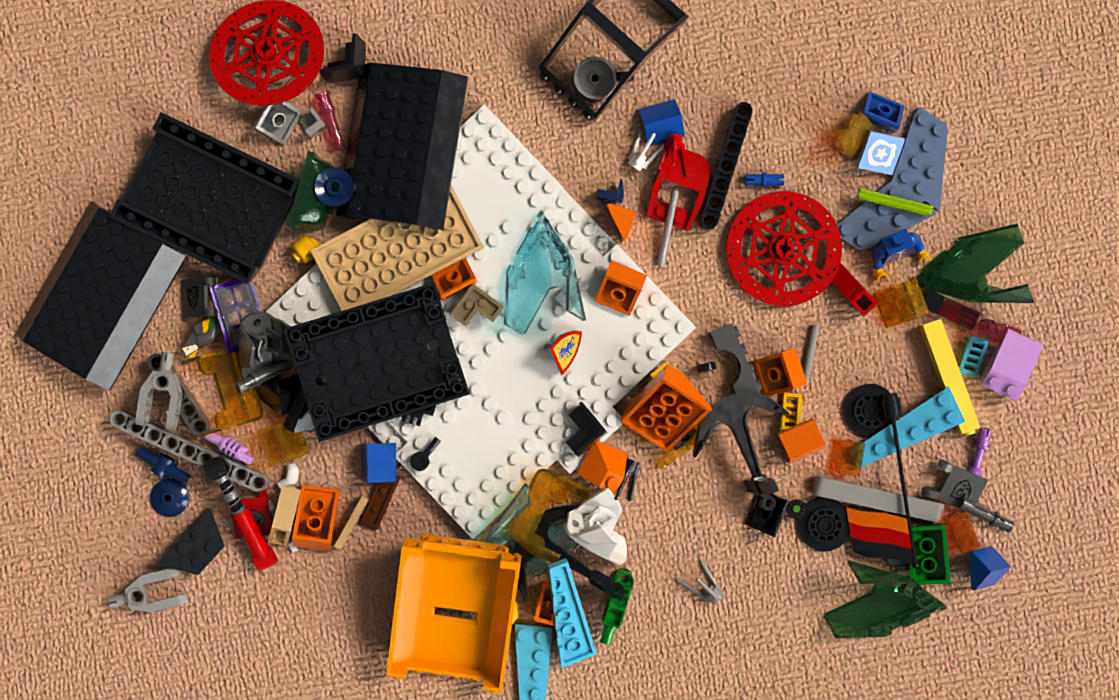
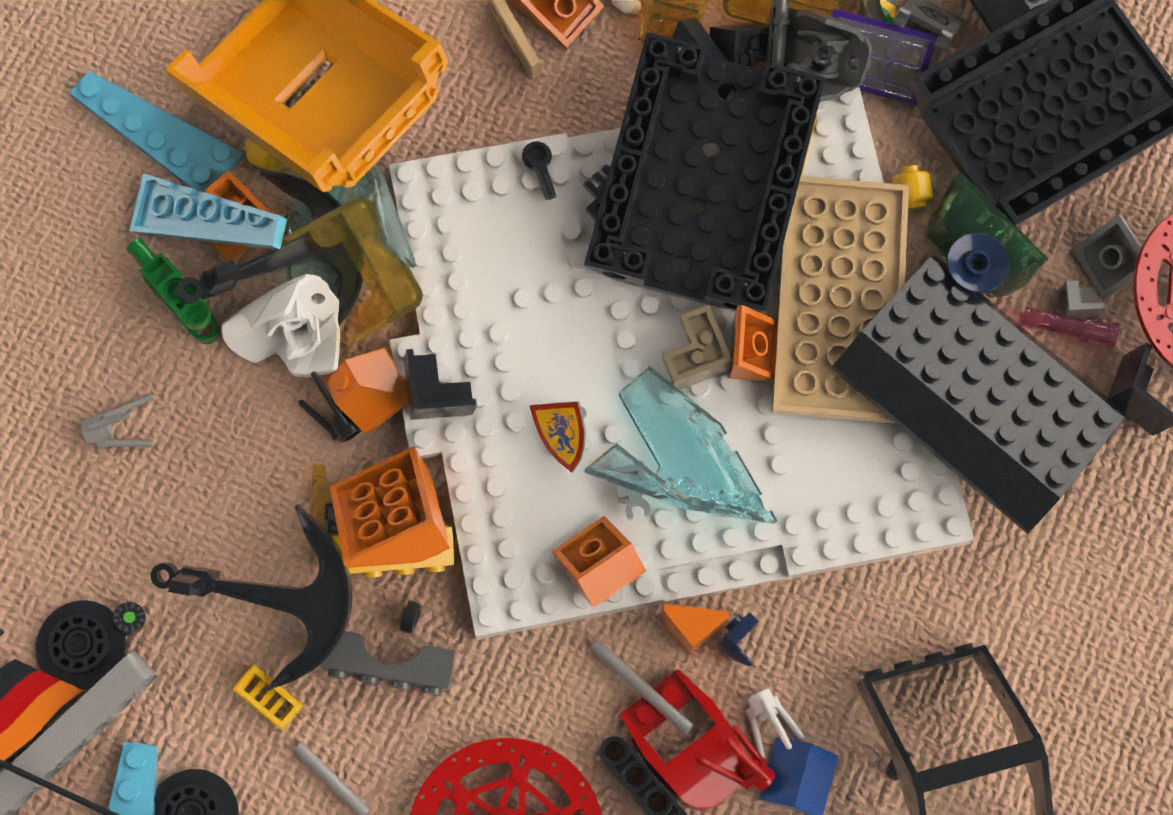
camera: 115 degrees right, 15 degrees down
reddish brown tile [360,475,401,530] -> none
blue slope [361,443,397,483] -> none
light grey wheel [574,56,616,103] -> none
black slope [744,494,789,537] -> none
orange slope [753,348,807,396] -> none
orange slope [778,418,826,464] -> none
clear orange piece [828,438,865,477] -> none

